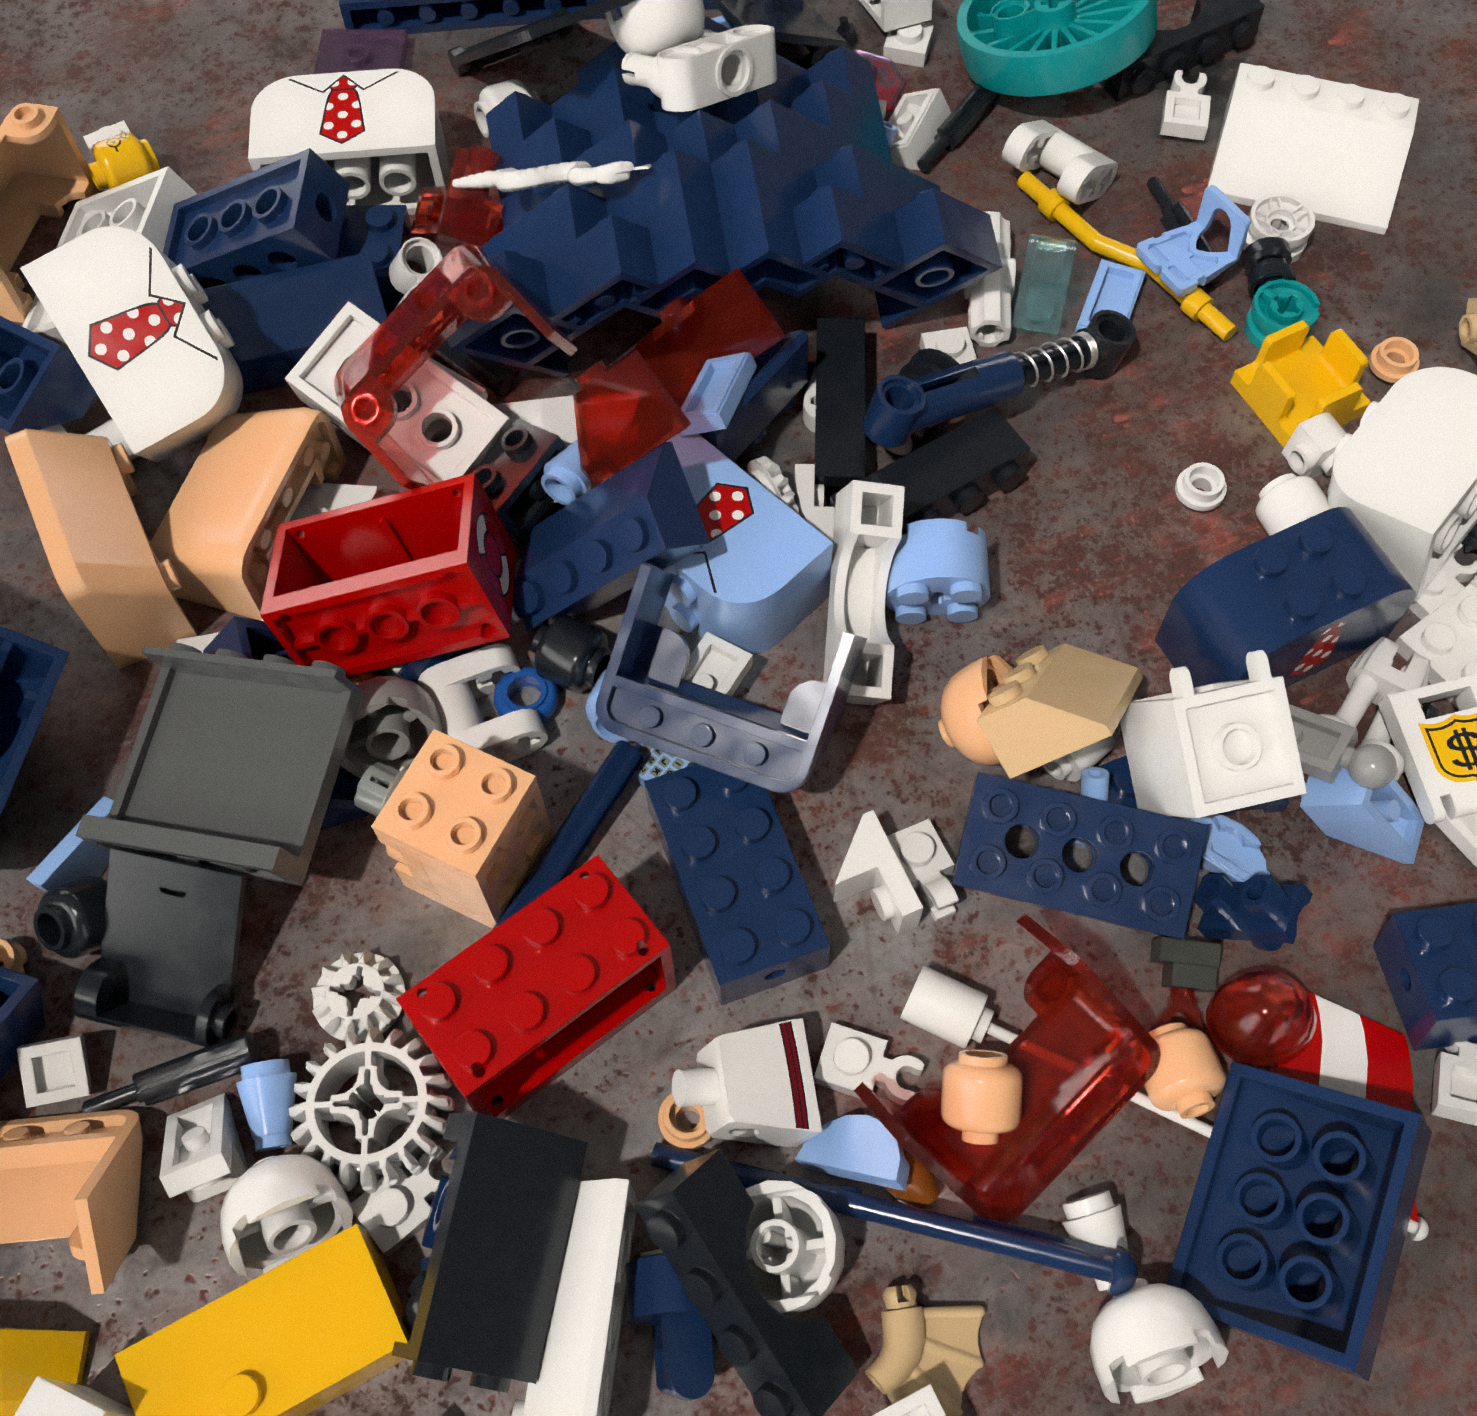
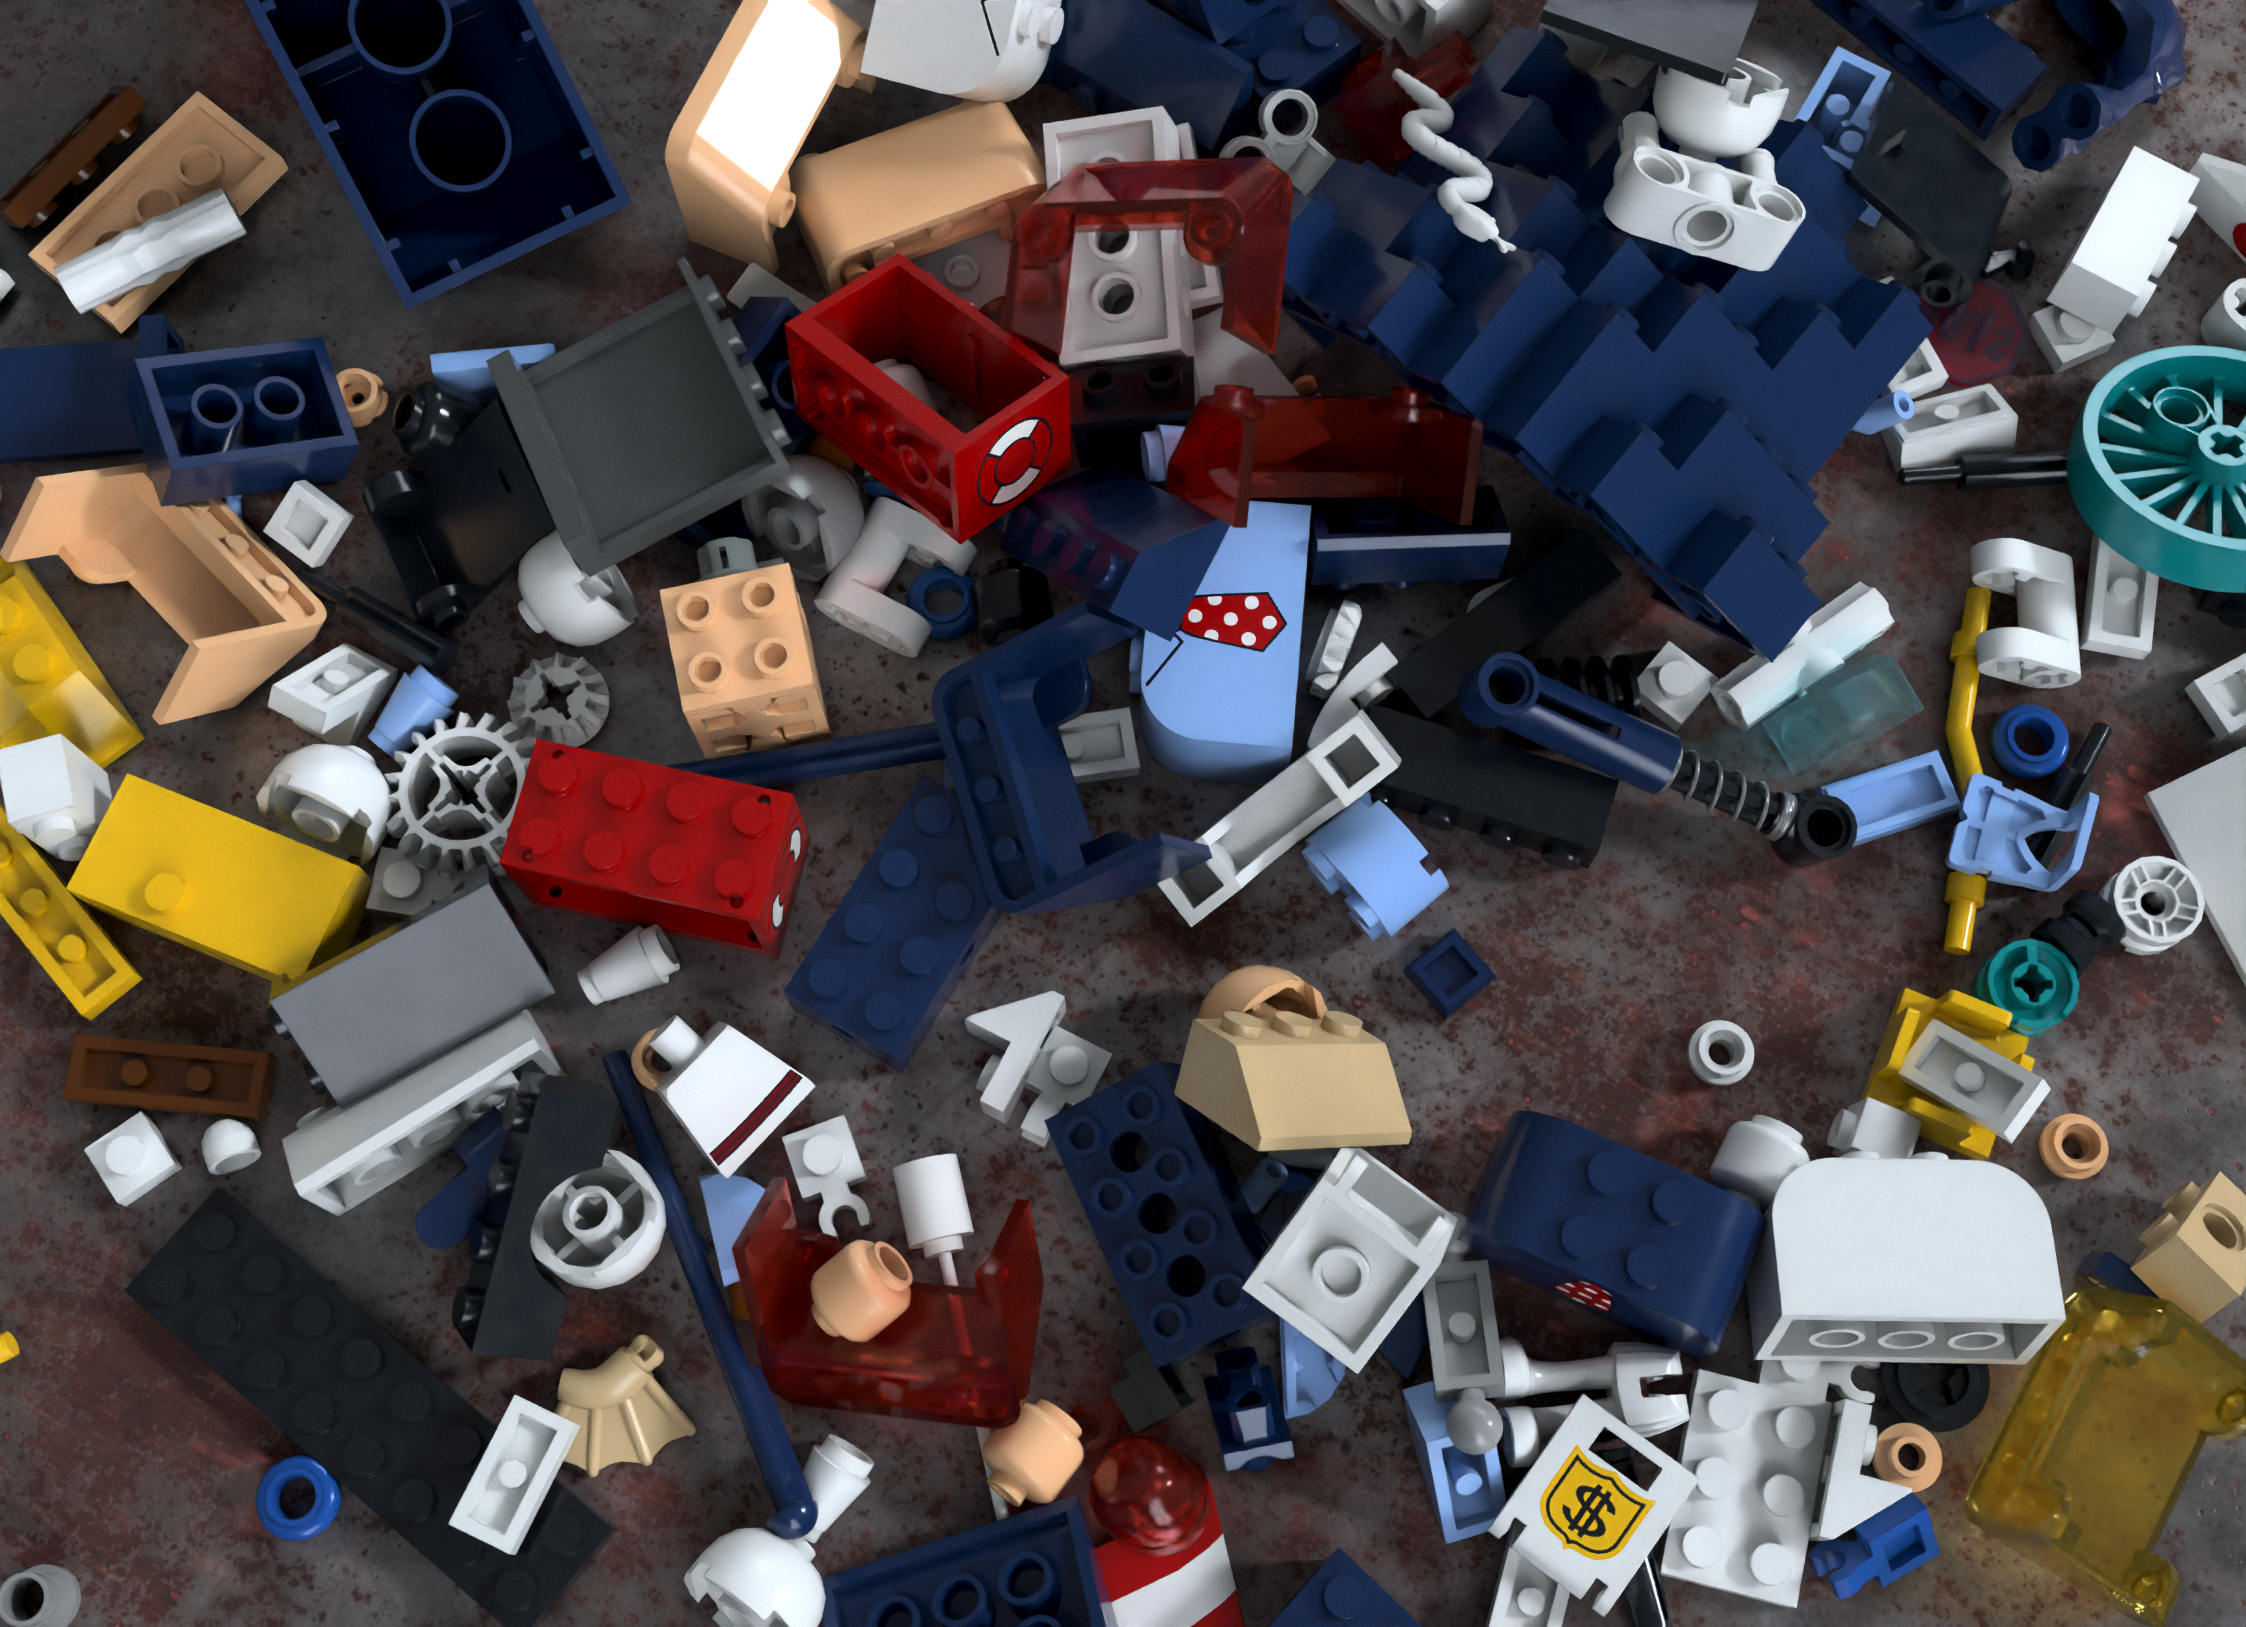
camera: 50 degrees right, 10 degrees up
light blue tile [674,352,757,437] -> none
none -> white cylinder [518,529,638,647]
none -> white cone [577,924,680,1006]
none -> dark blue tile [1403,928,1496,1021]
none -> white plate [1897,1018,2051,1144]
none -> blue piece [1989,704,2069,779]
none -> white plate [2080,533,2159,660]

